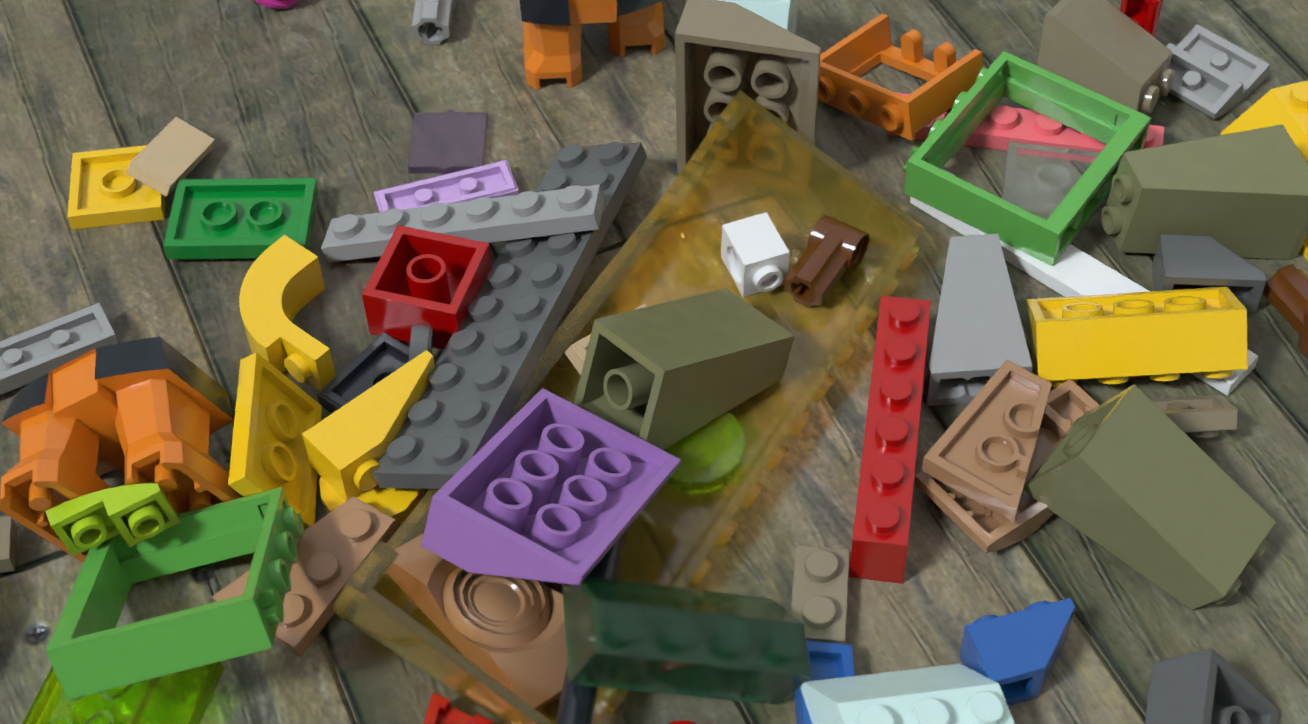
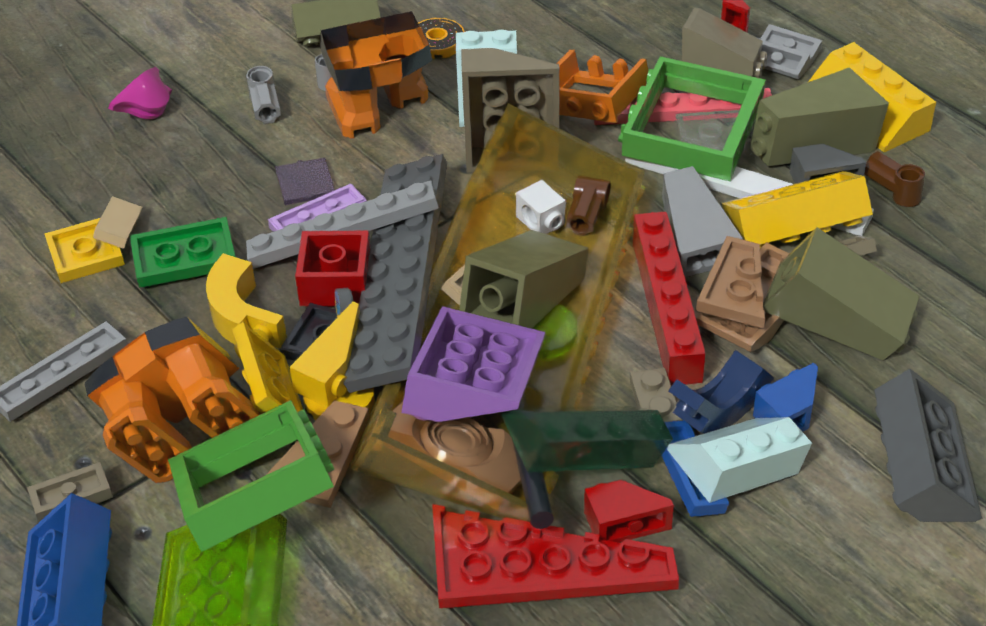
camera: 15 degrees left, 5 degrees down
lime slope [46,483,181,557] -> none
none -> dark blue arch [668,350,774,434]

